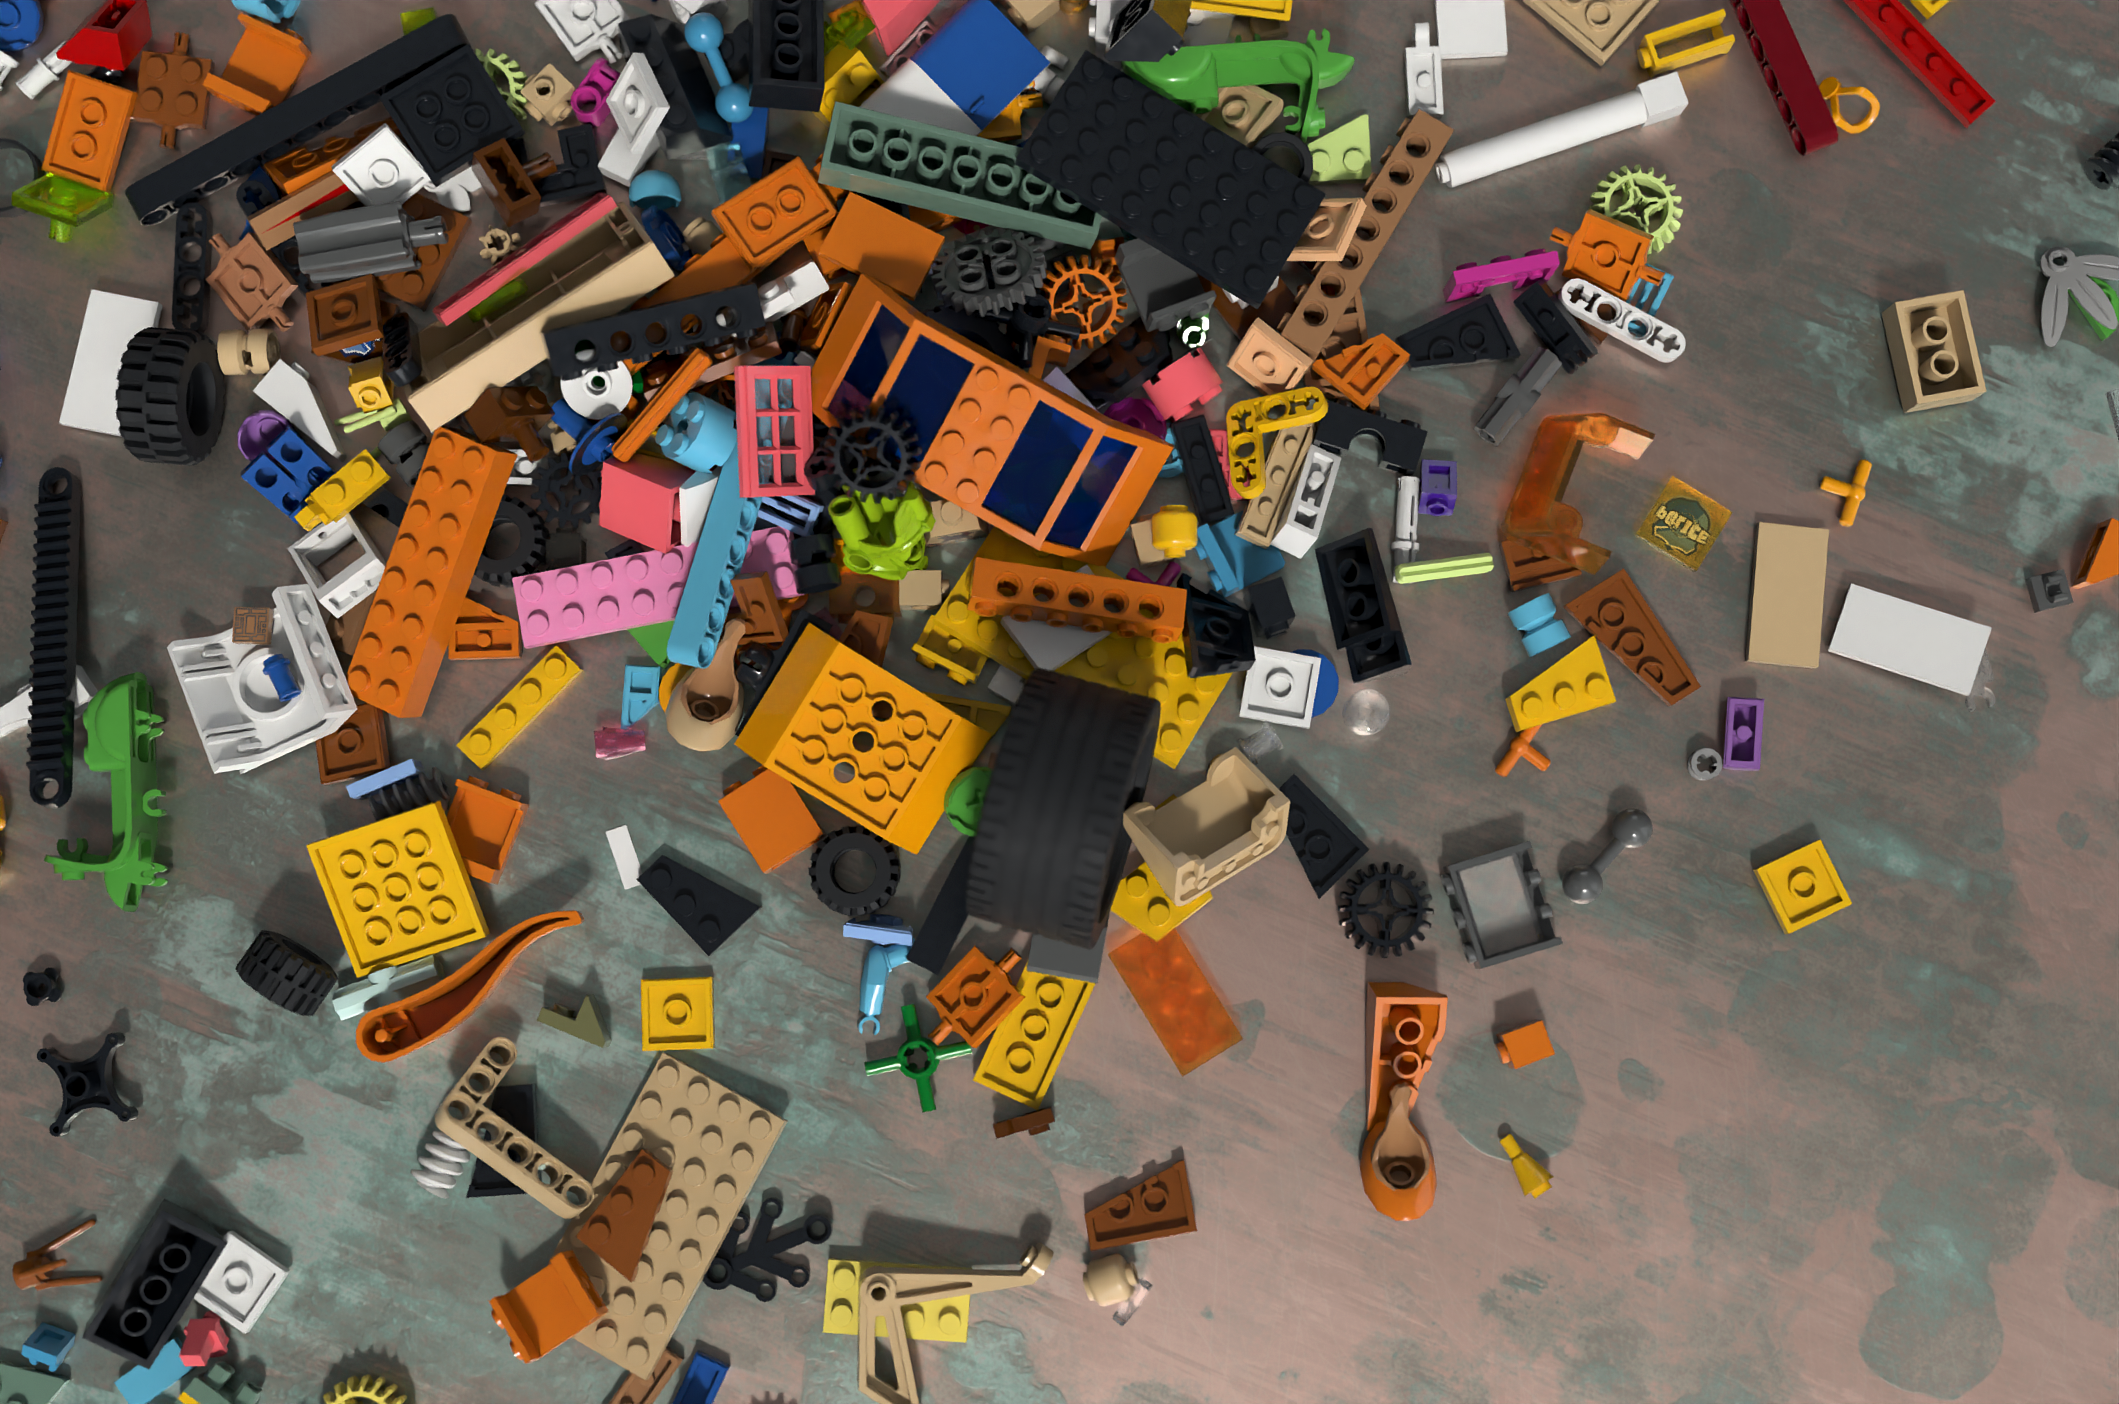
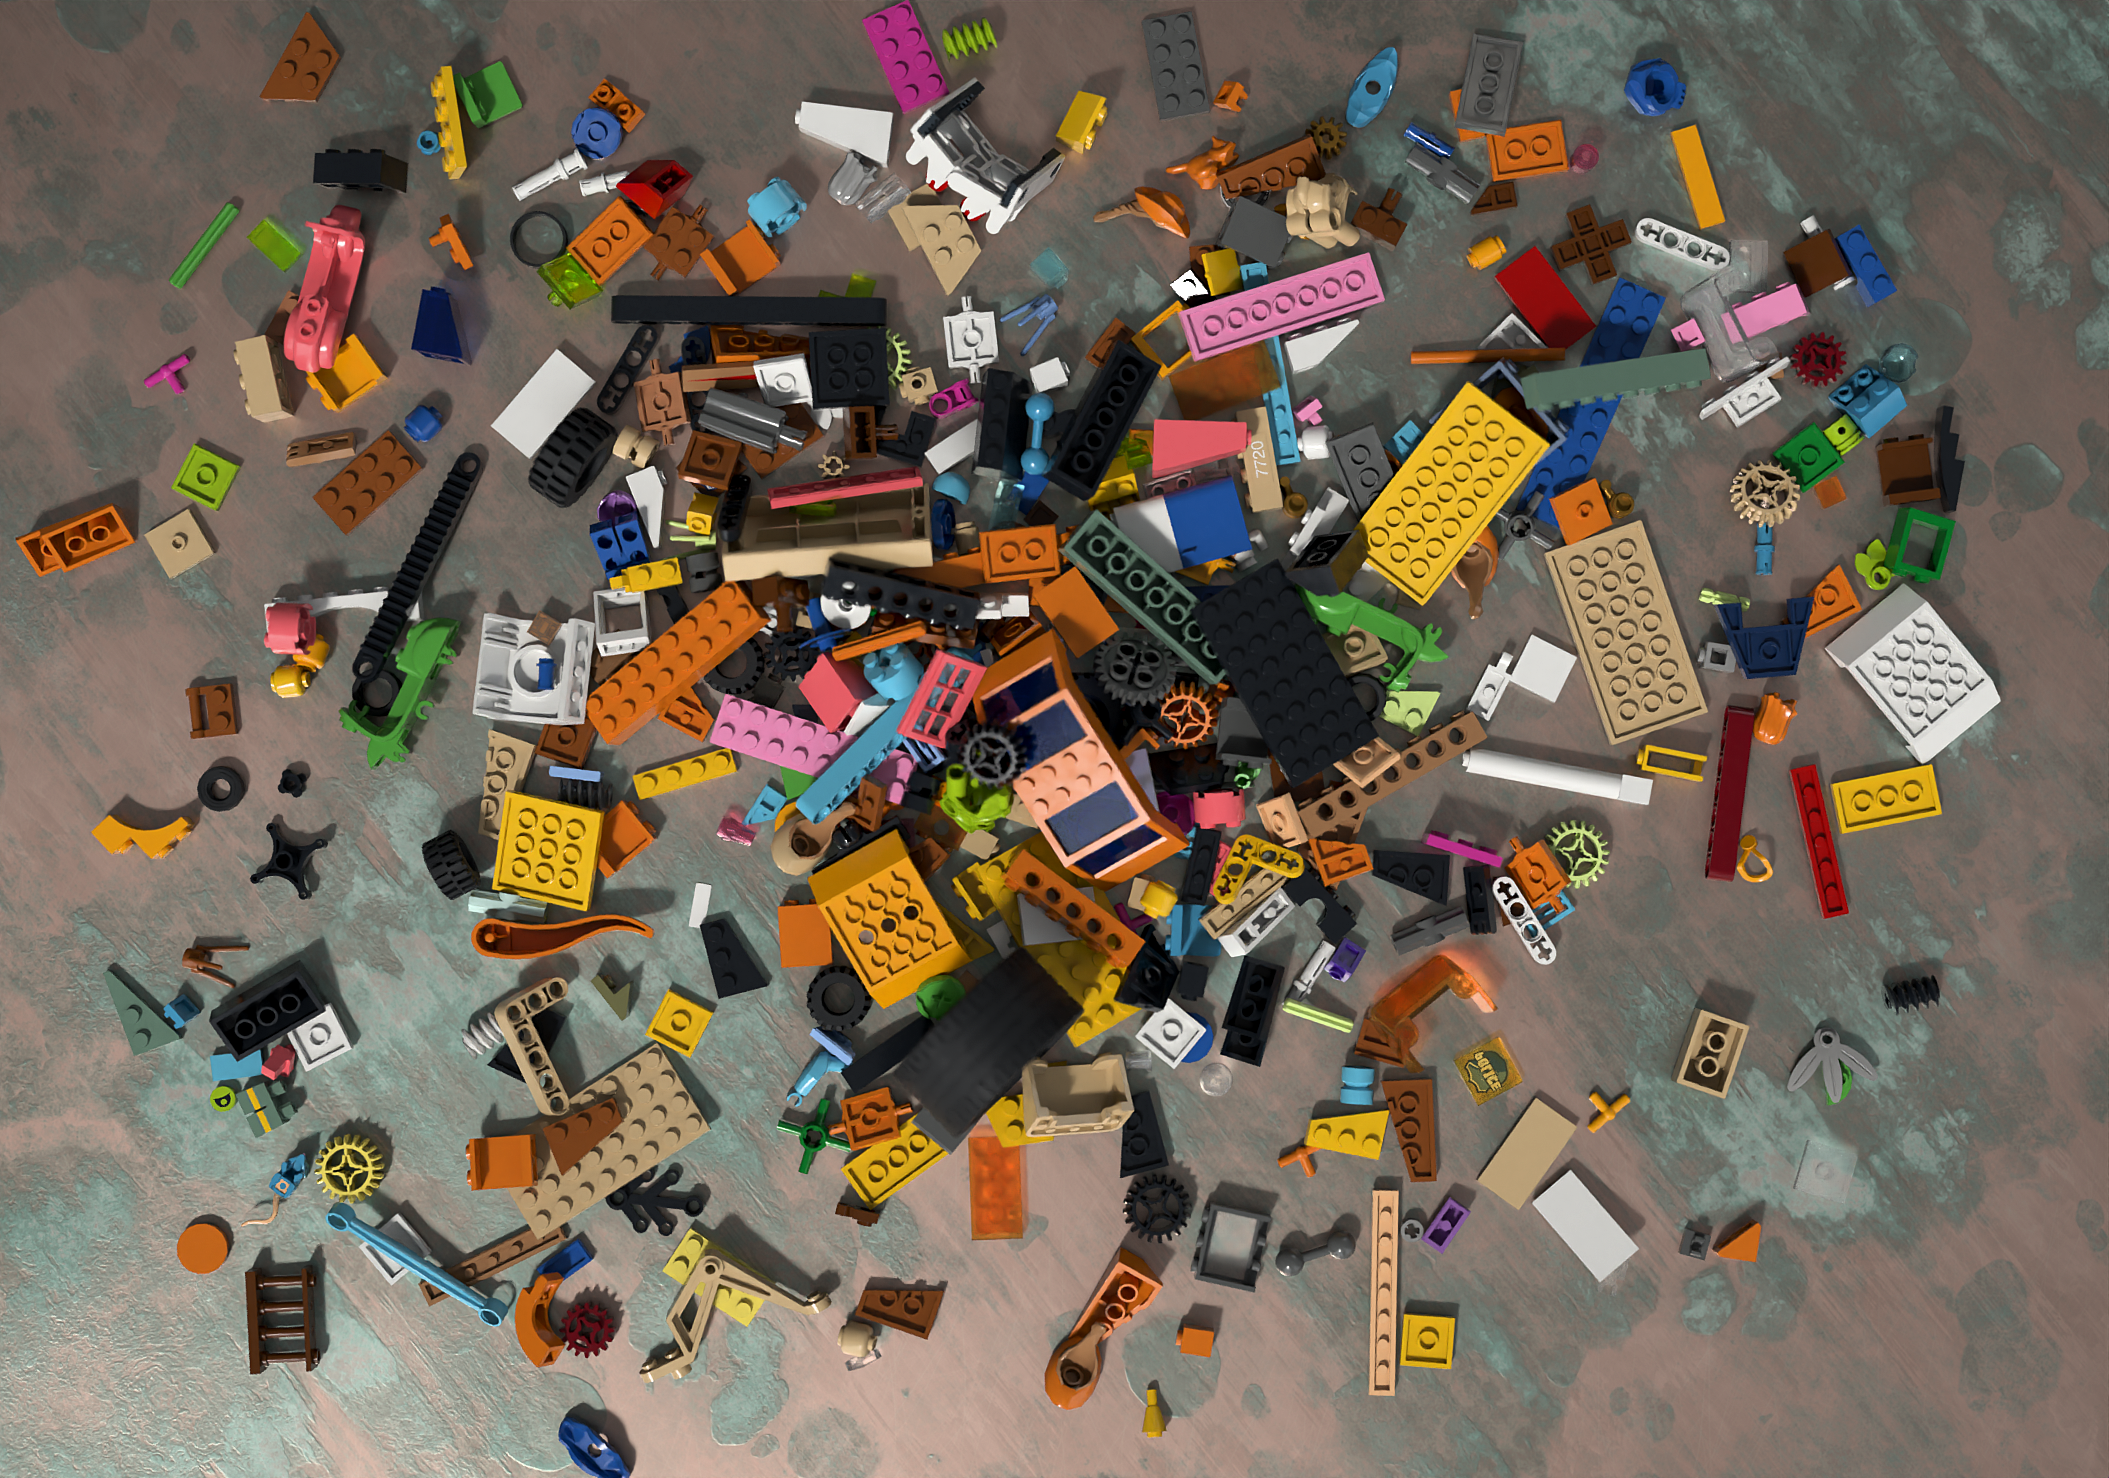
camera: 30 degrees right, 5 degrees up
white tile [606,53,670,154] -> none
none -> black tyre [352,668,402,717]
none -> tan wing [478,729,537,840]
none -> light nougat plate [1368,1189,1399,1396]

